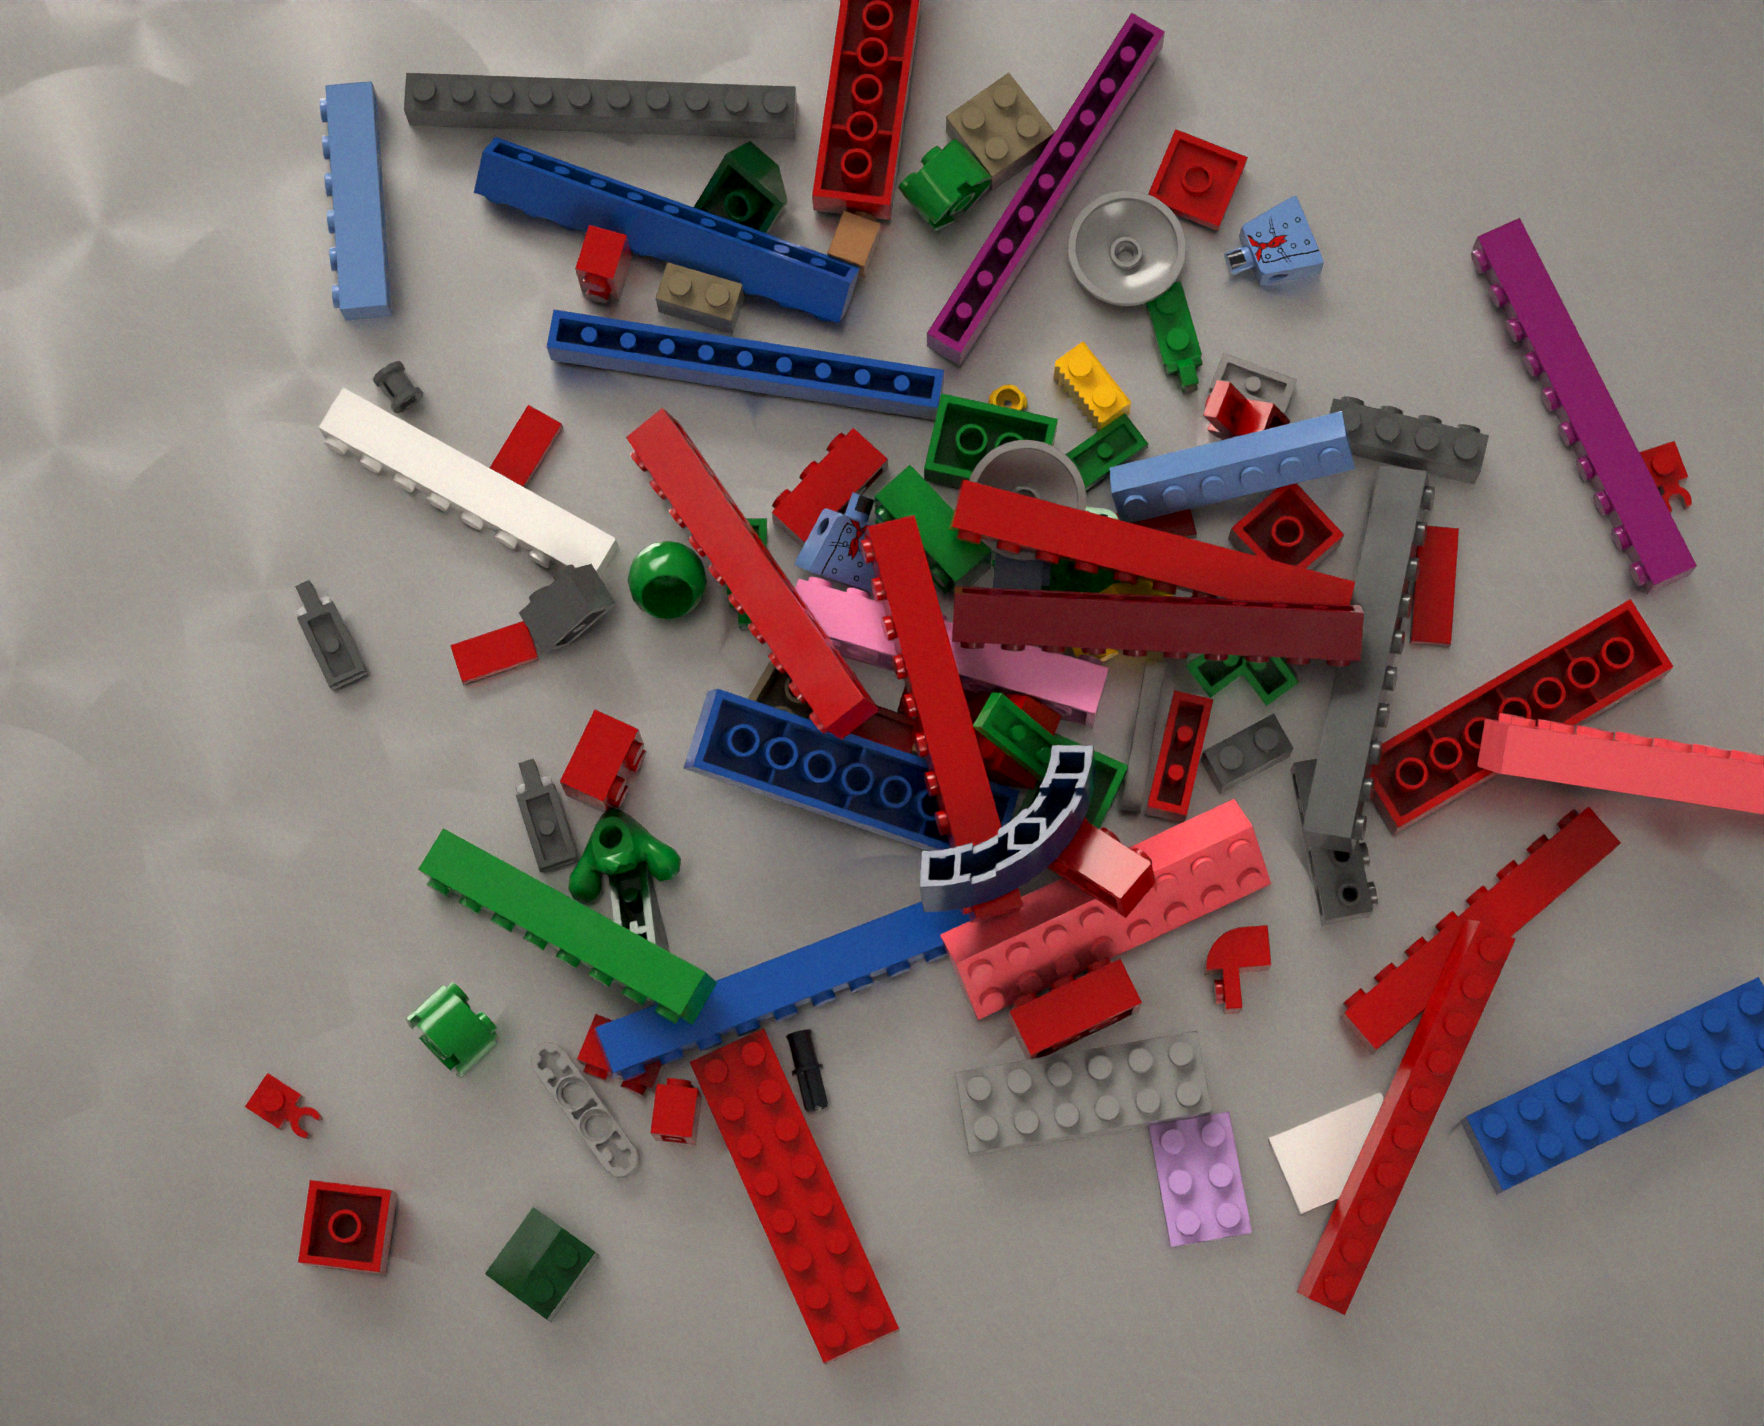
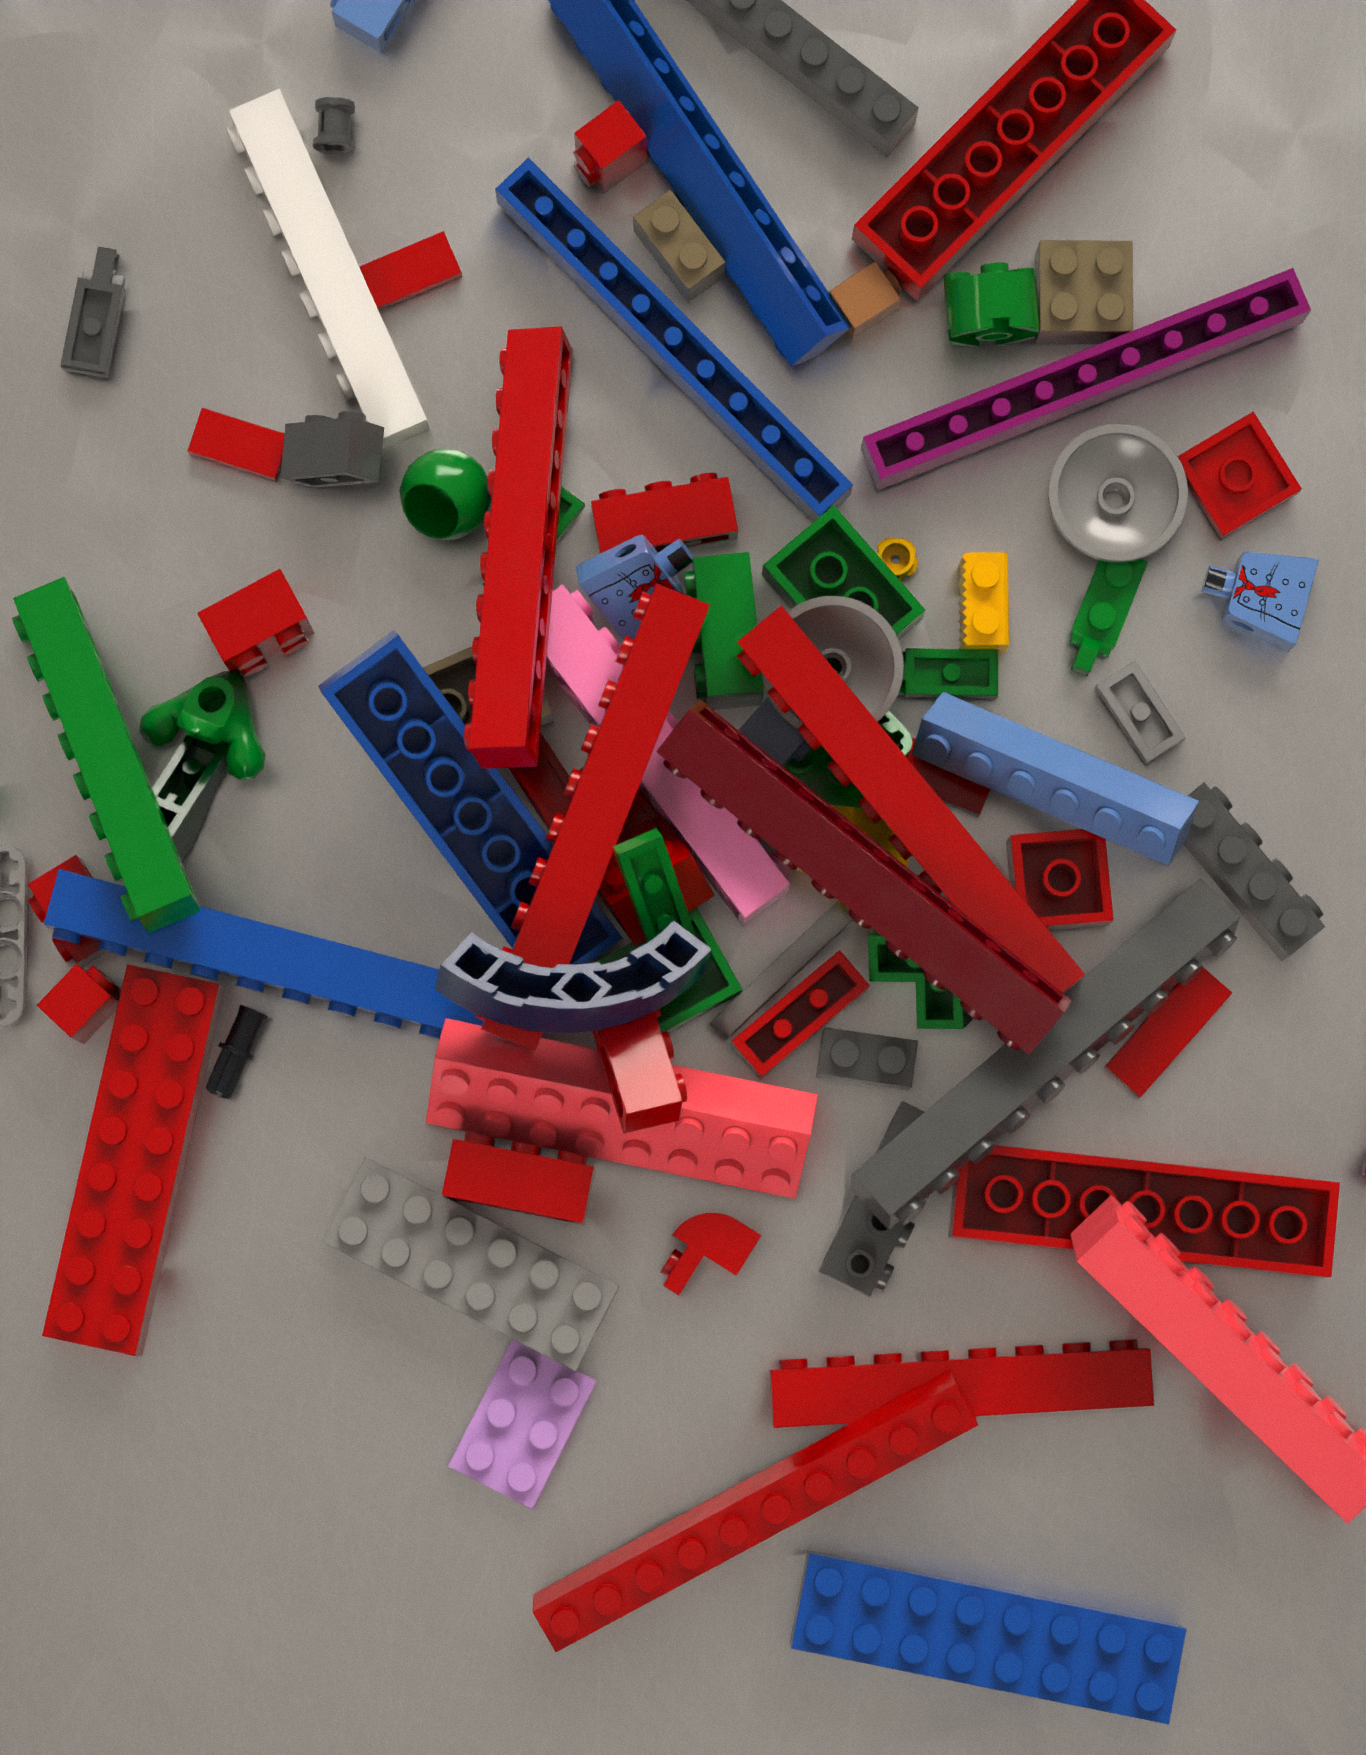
camera: 30 degrees right, 5 degrees up
dark grey hinge [515,758,579,873] -> none
dark green slope [694,141,788,234] -> none
red brick [1203,380,1290,440] -> none
white tile [1268,1092,1414,1215] -> none

